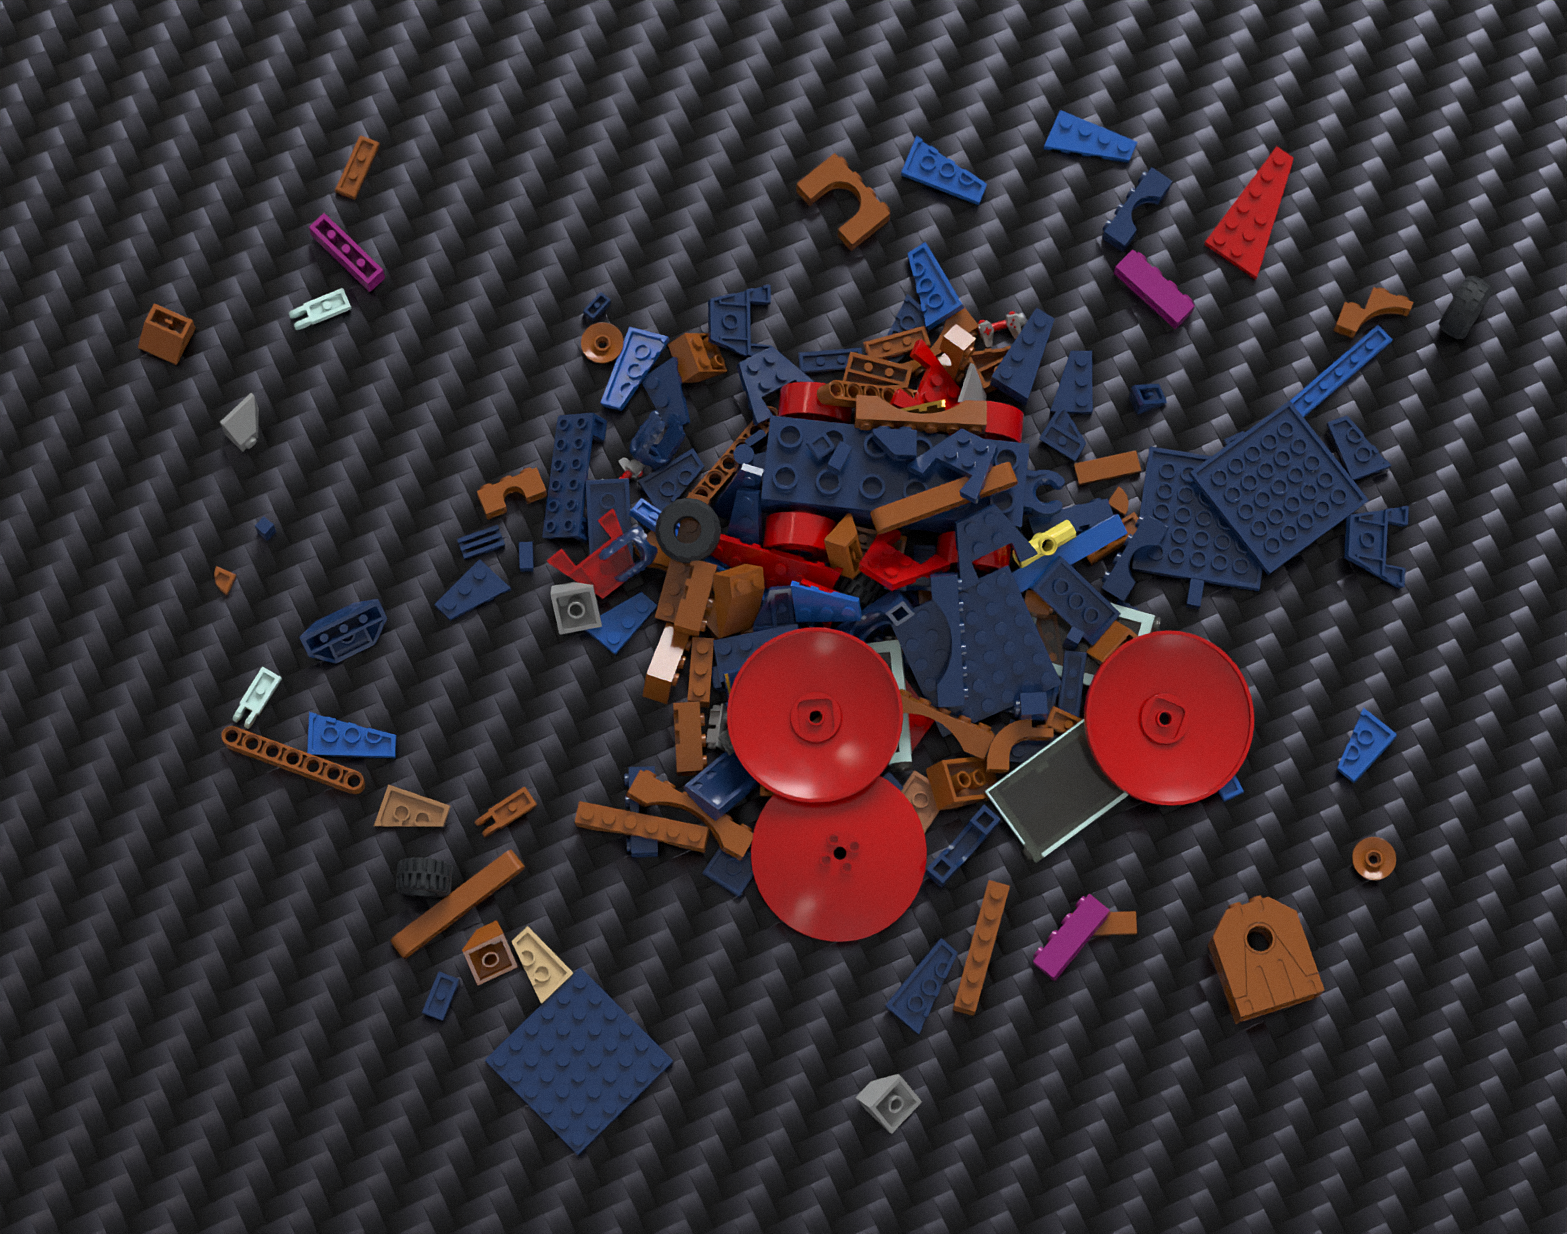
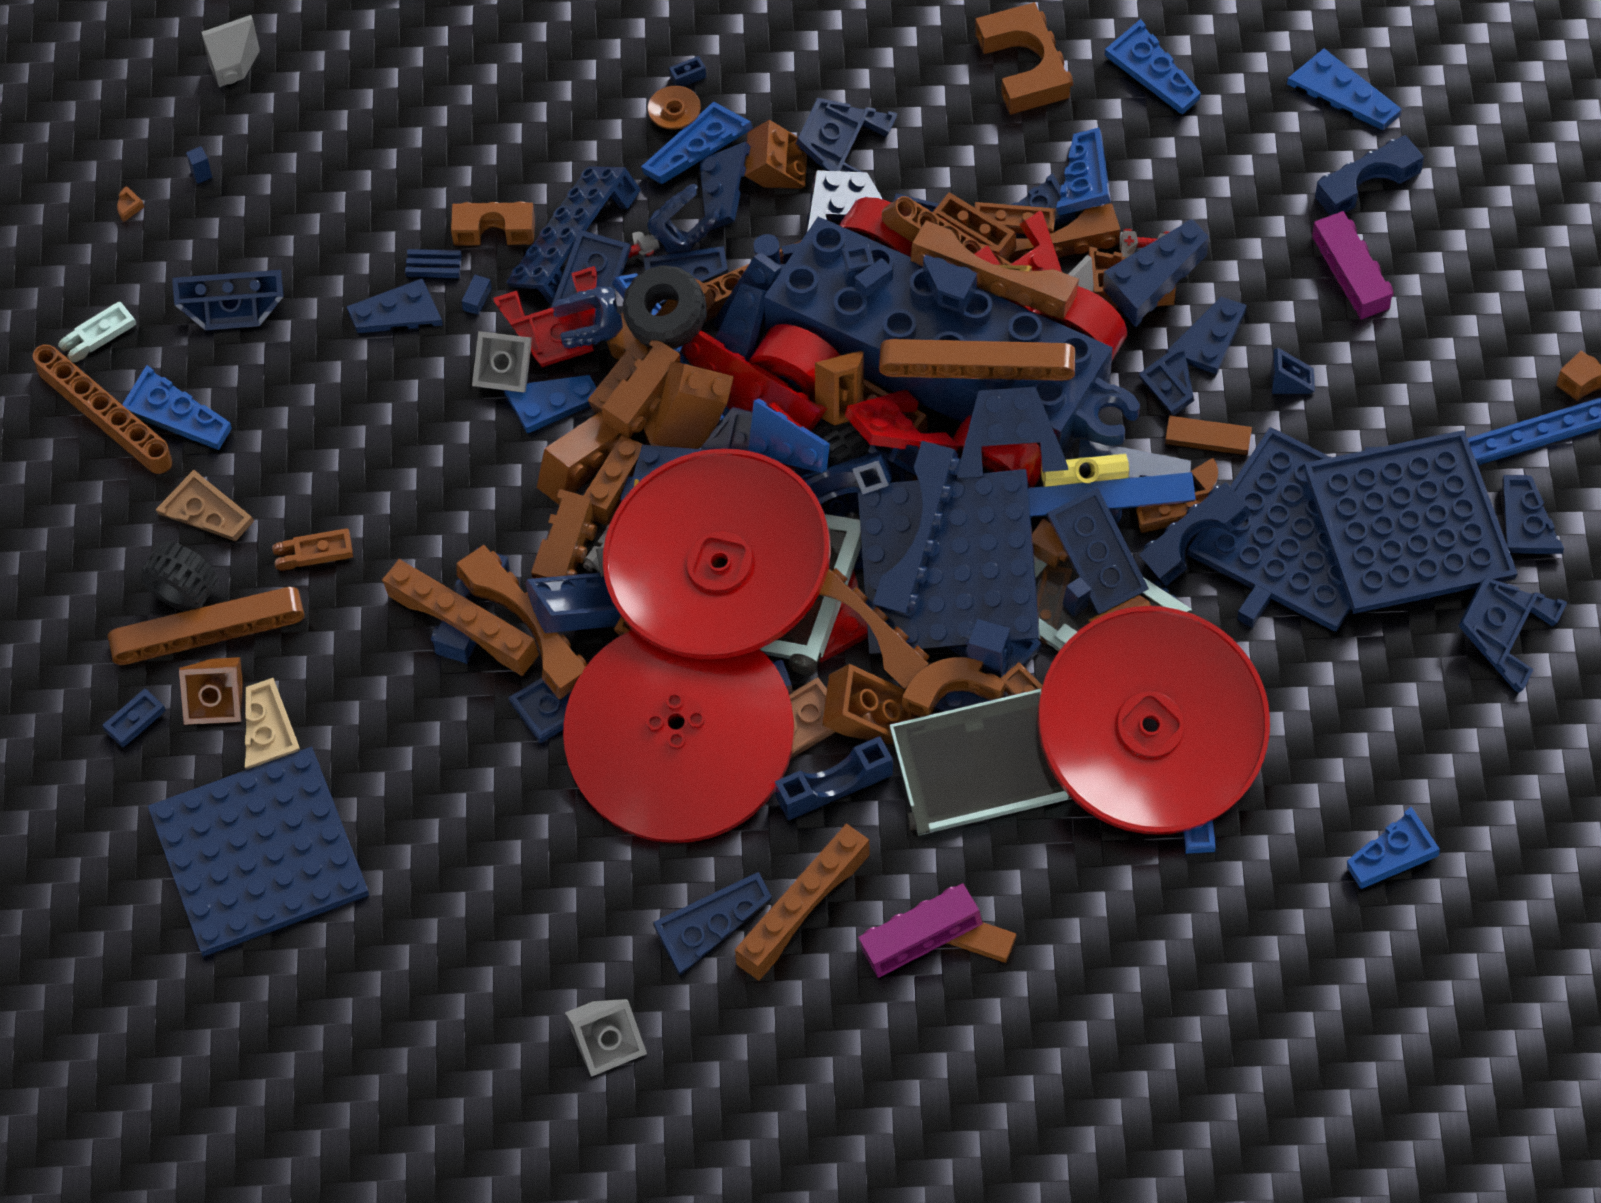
camera: 30 degrees right, 15 degrees down
dark blue wing [907,429,998,504] -> none
dark orange arch [938,324,976,385] -> none
dark blue tile [1058,650,1087,717] -> none
red wing [1204,147,1294,280] -> none
dark orange piece [1208,895,1324,1024] -> none
dark orange dish [1352,837,1396,880] -> none

